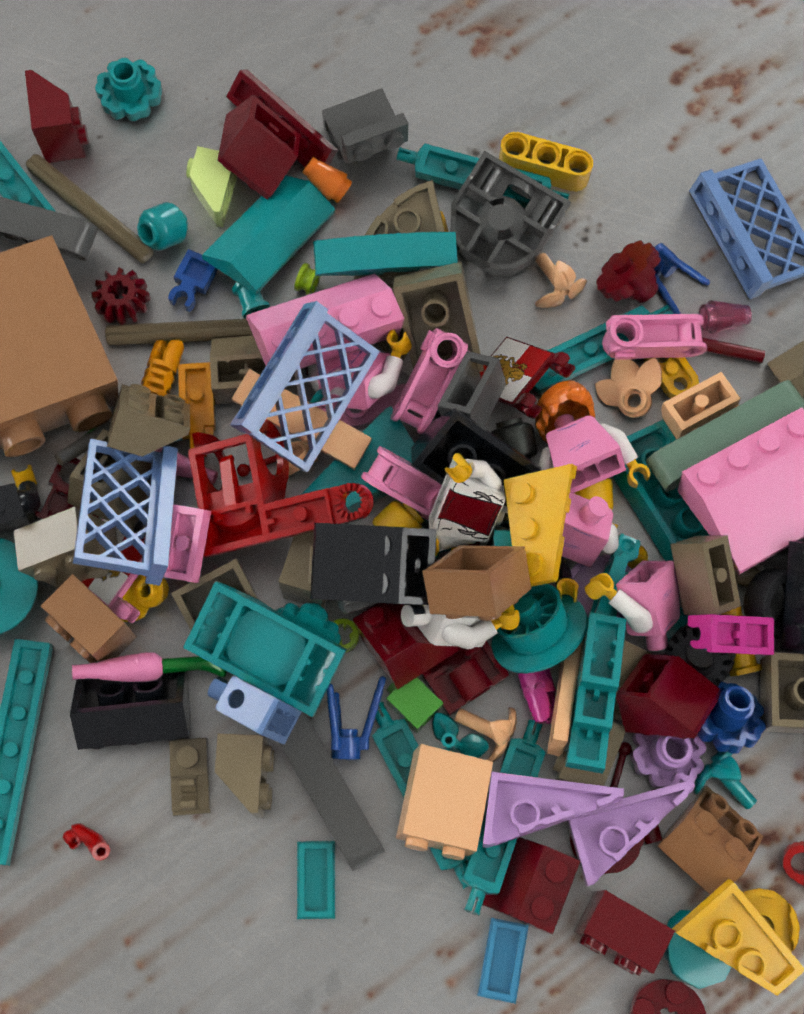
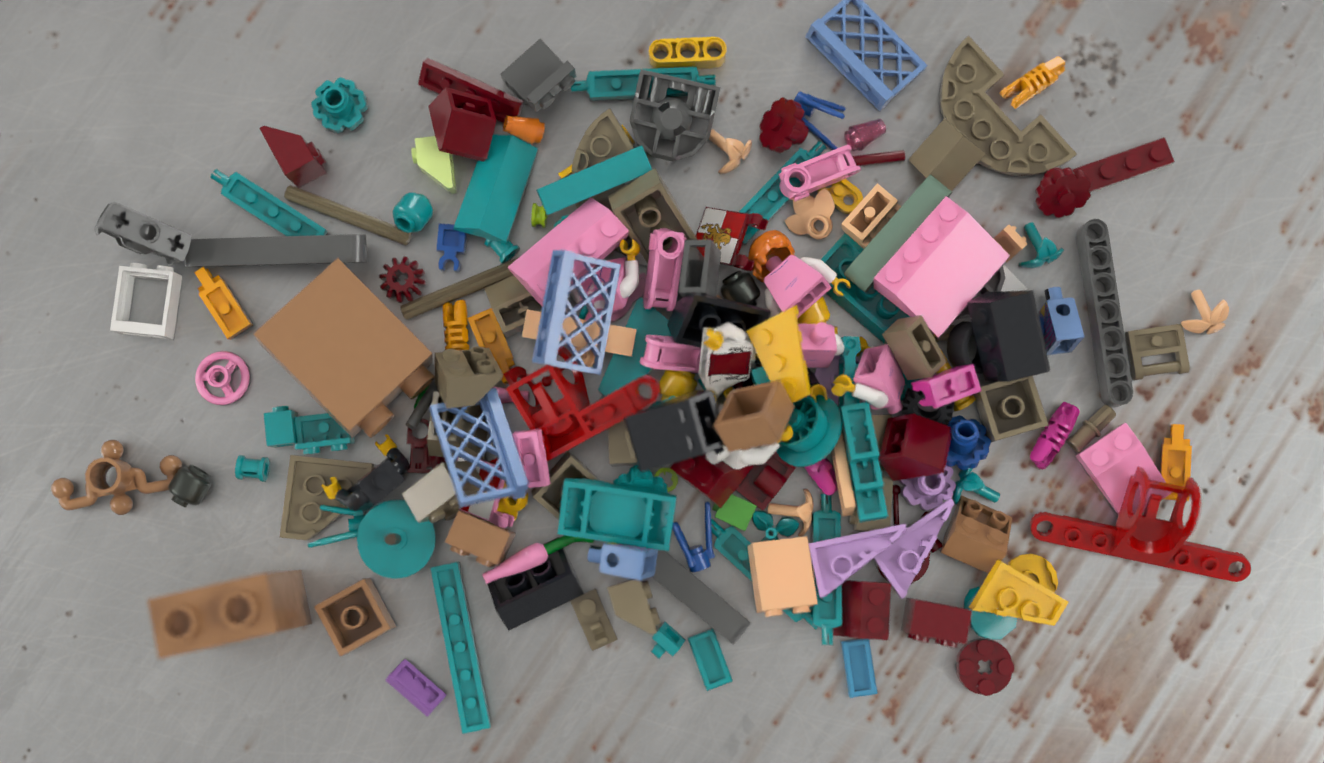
camera: 15 degrees left, 10 degrees up
red arm [62,823,110,861] -> none
none -> teal tile [651,622,686,659]

